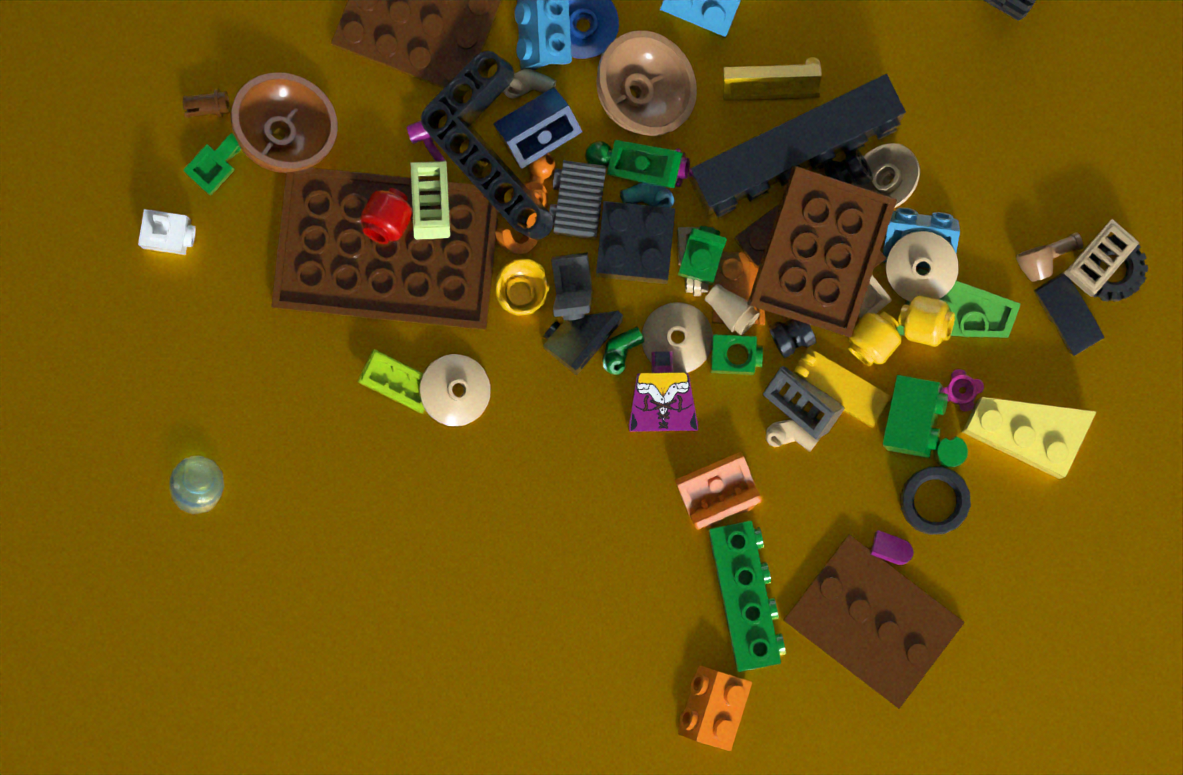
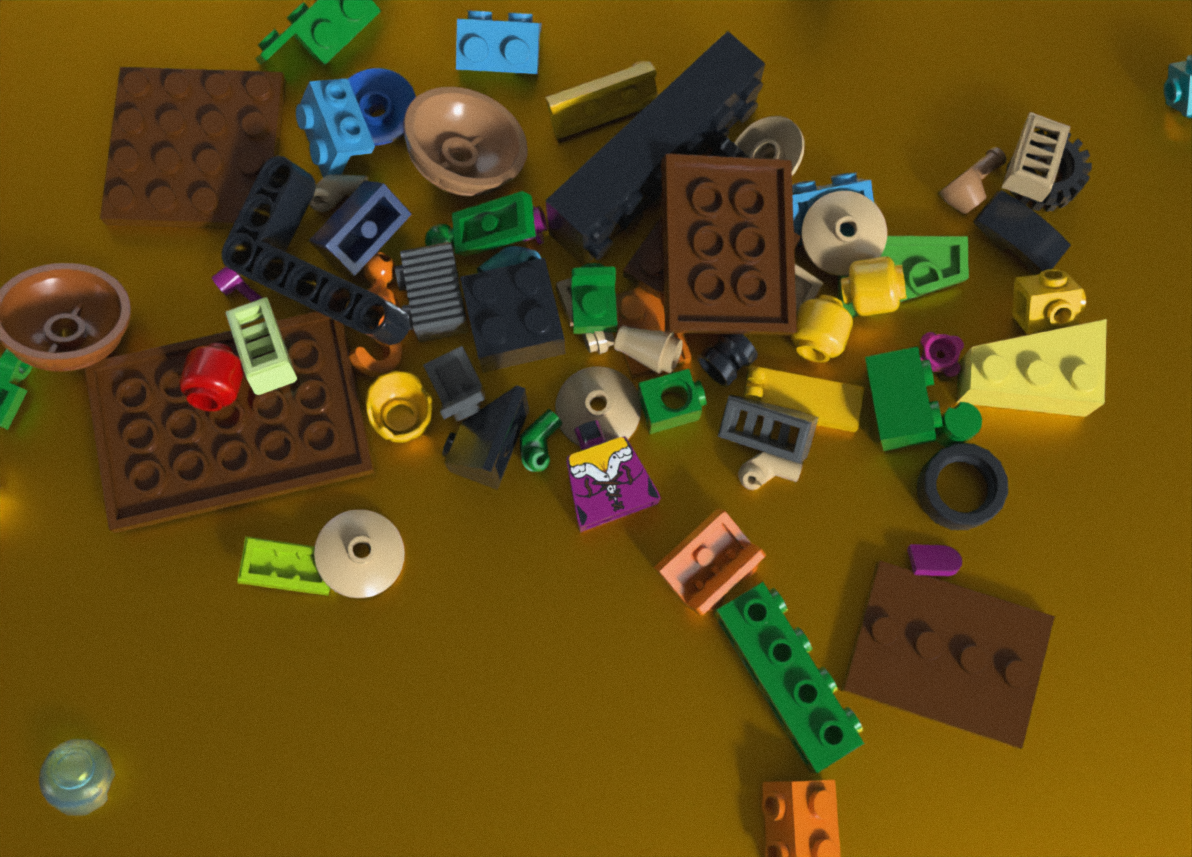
camera: 20 degrees left, 10 degrees down
none -> yellow brick [1012,269,1086,335]

